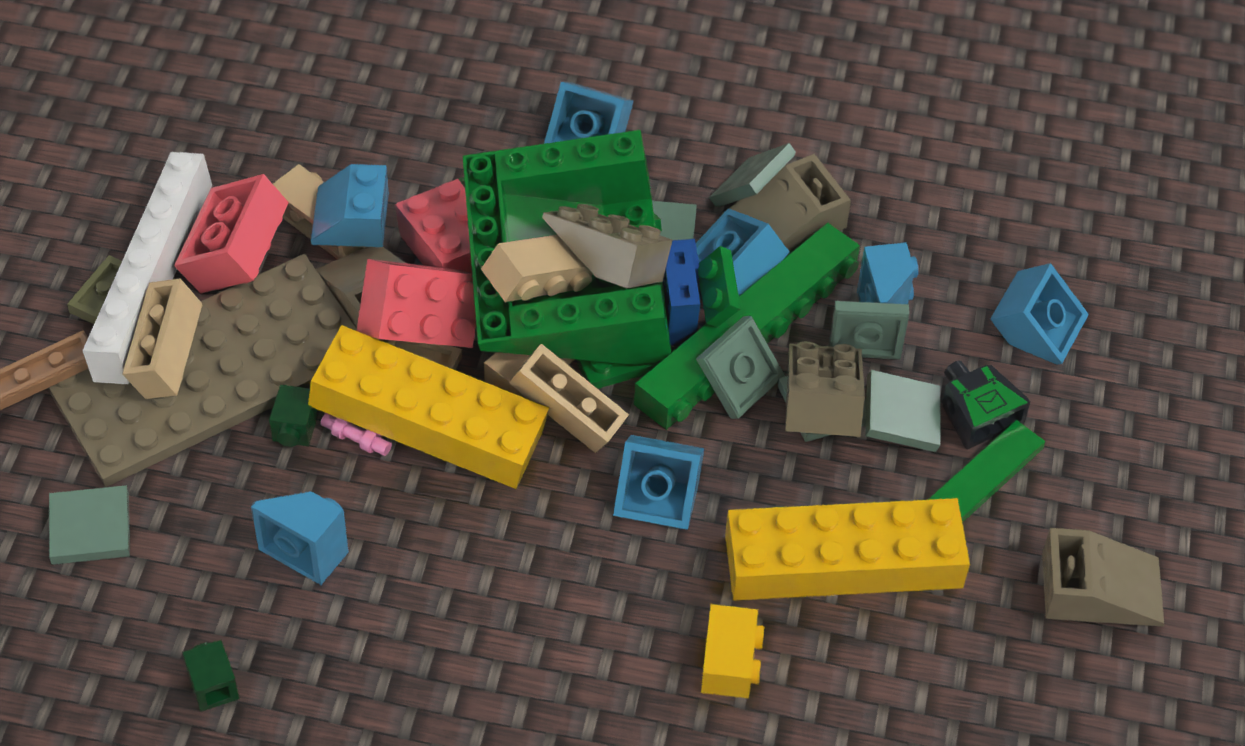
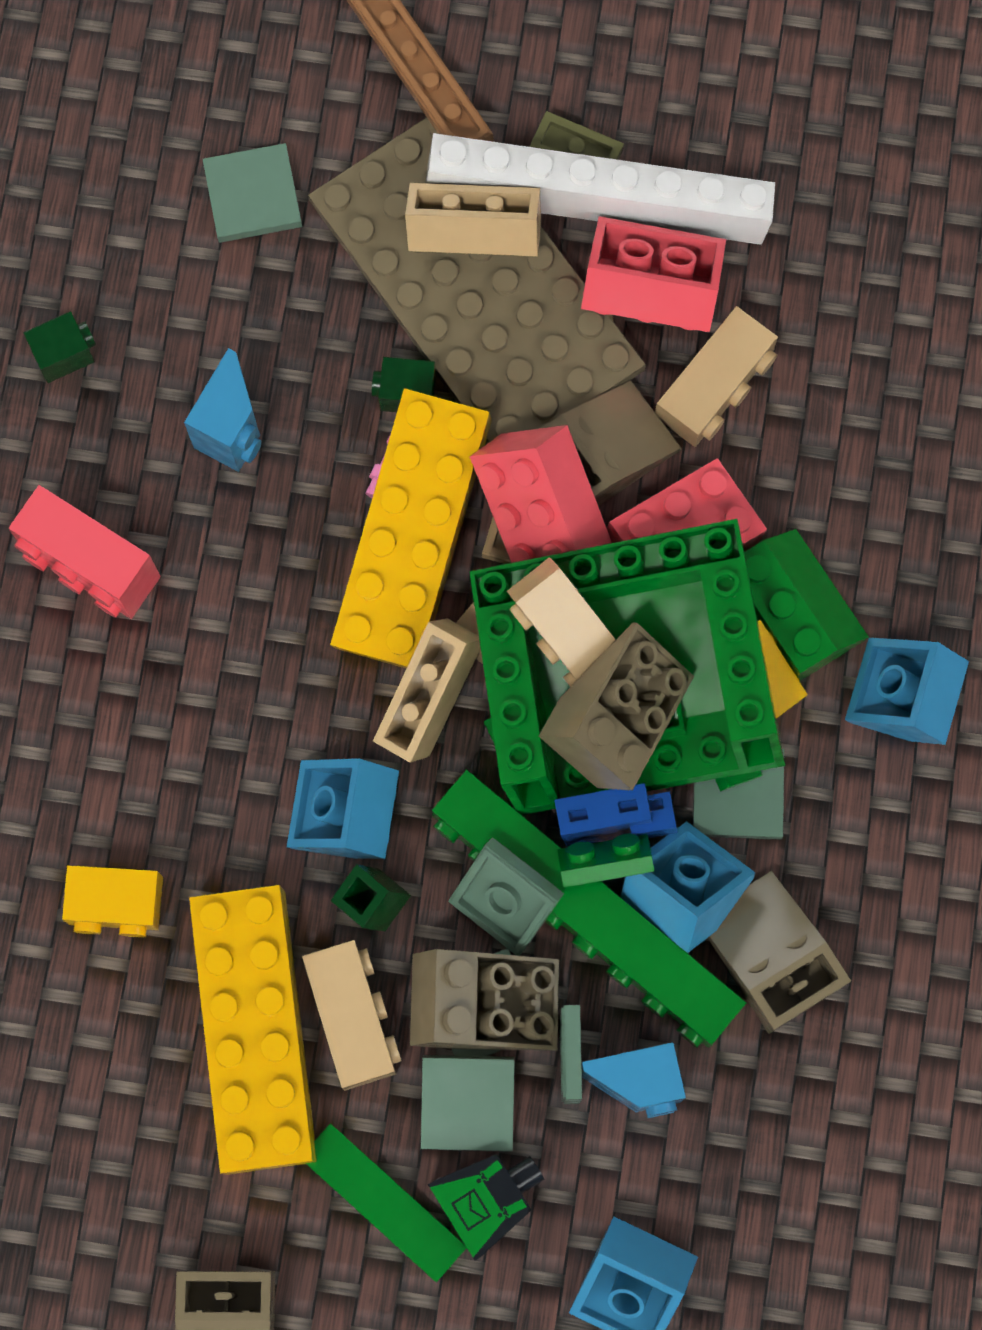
camera: 90 degrees right, 25 degrees up
dark azure slope [311,164,389,247] -> none
sand green tile [709,143,796,207] -> none
none -> coral brick [8,485,161,619]
none -> tan brick [302,940,402,1091]
none -> dark green brick [331,864,411,931]

